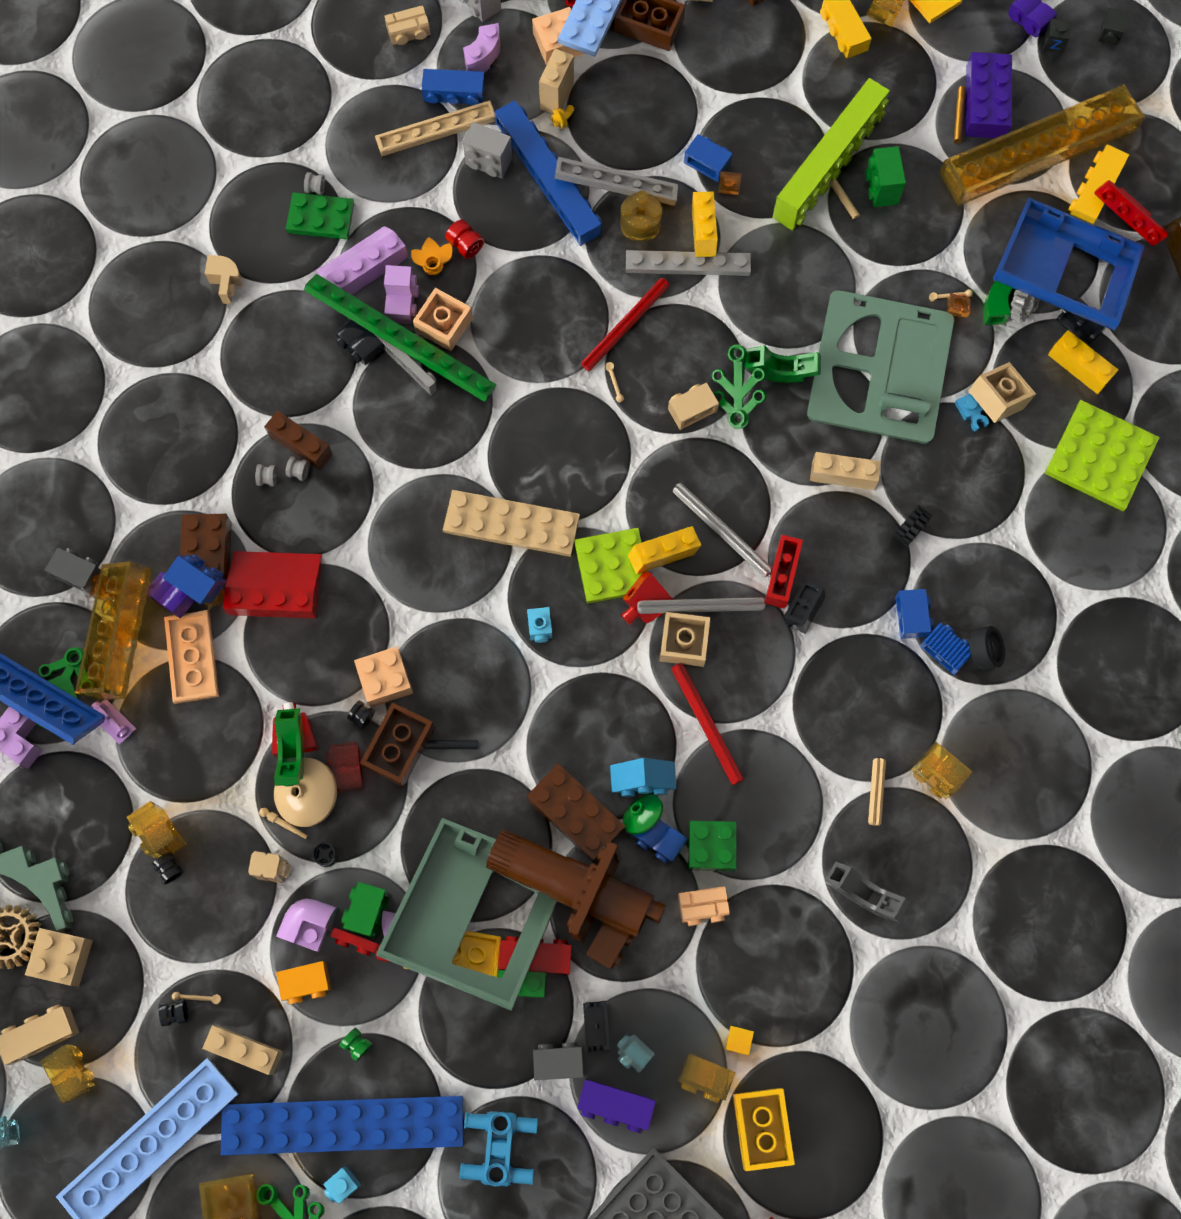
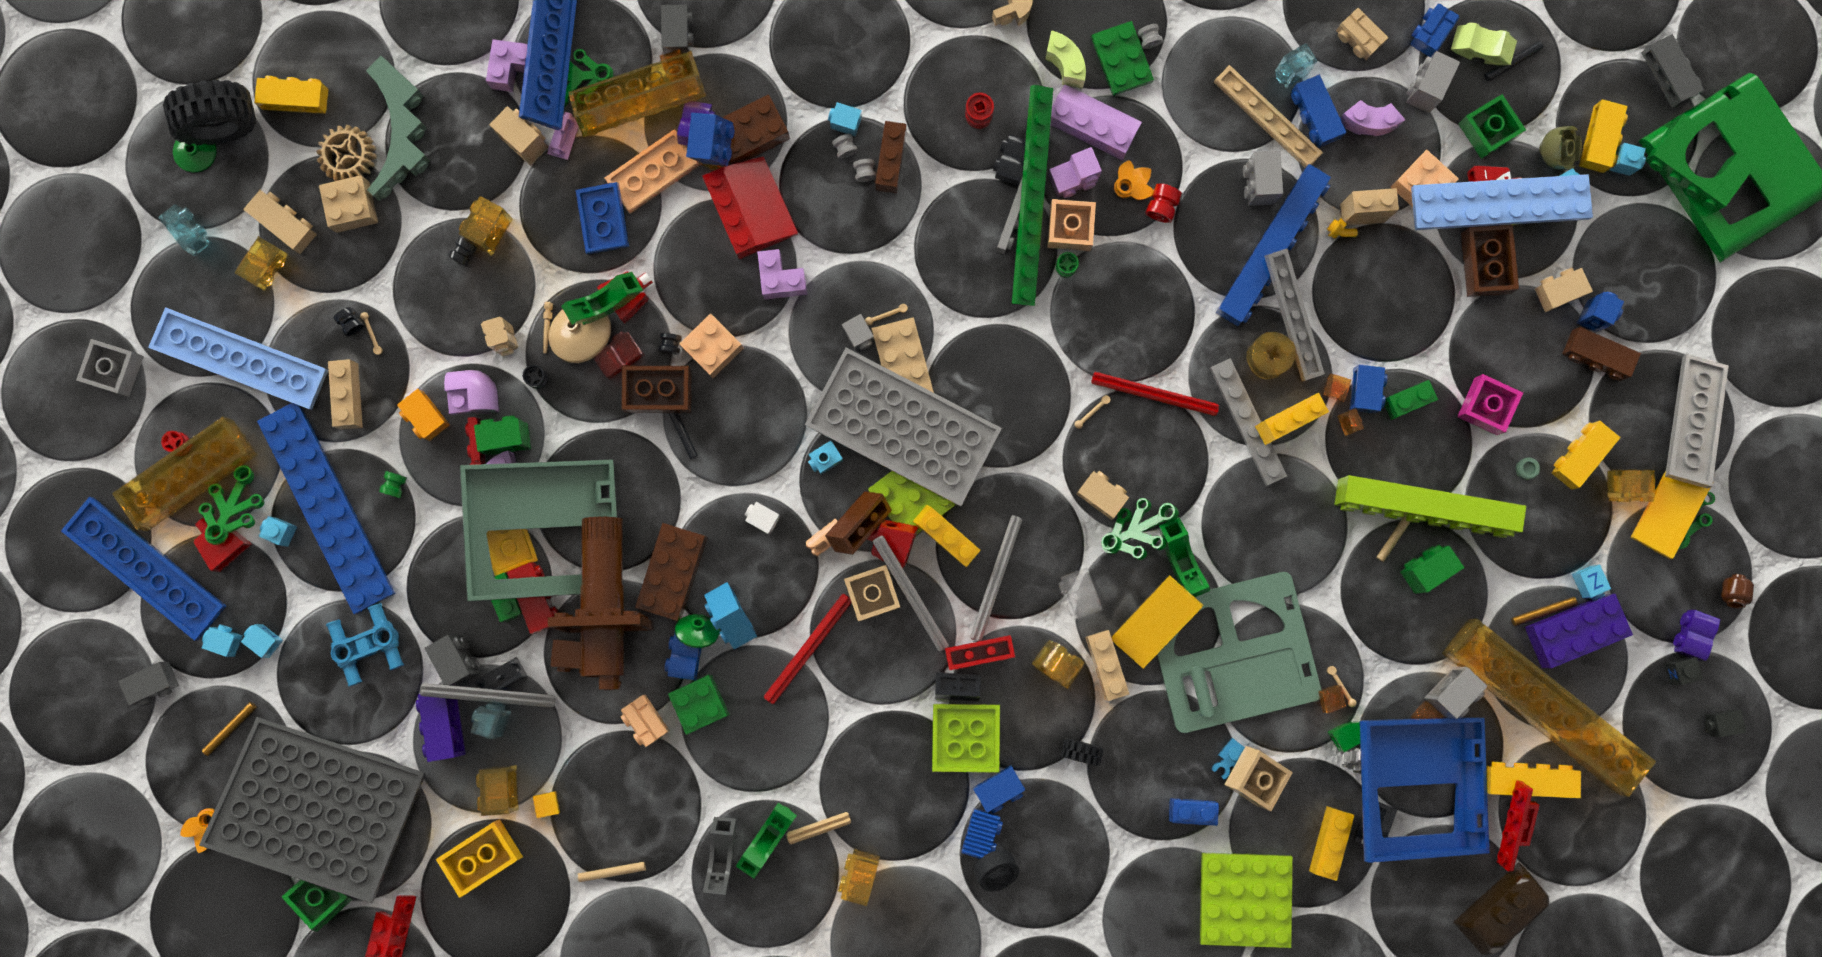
camera: 65 degrees right, 10 degrees up
none -> light grey axle [420,683,556,708]
none -> tan brick [489,106,548,166]
none -> blue tile [575,182,629,255]
none -> tan bar [578,862,646,882]
none -> green arch [736,803,797,879]
none -> white brick [745,502,781,535]
none -> lavender brick [758,249,807,300]
none -> light grey plate [805,348,1002,507]
none -> light nougat hinge [806,519,837,556]
none -> reddish brown brick [825,491,892,555]
none -> medium azure brick [828,102,862,136]
none -> light grey brick [842,314,874,351]
none -> tan hinge [865,304,908,325]
none -> lime plate [932,704,1000,772]
none -> red wheel [965,93,994,129]
none -> clear yellow brick [1031,640,1085,689]
none -> yellowish green brick [1045,31,1086,89]
none -> green wheel [1055,252,1079,278]
none -> clear brick [1059,568,1103,619]
none -> yellow tile [1111,575,1203,669]
none -> blue brick [1169,798,1219,826]
none -> clear light blue brick [1275,43,1317,88]
none -> clear orange plate [1322,373,1351,401]
none -> green brick [1384,380,1438,420]
none -> clear orange plate [1410,701,1444,719]
none -> light grey brick [1424,667,1488,719]
none -> dark pink brick [1457,374,1523,435]
none -> sand green tile [1516,457,1540,480]
none -> medium azure brick [1572,564,1611,600]

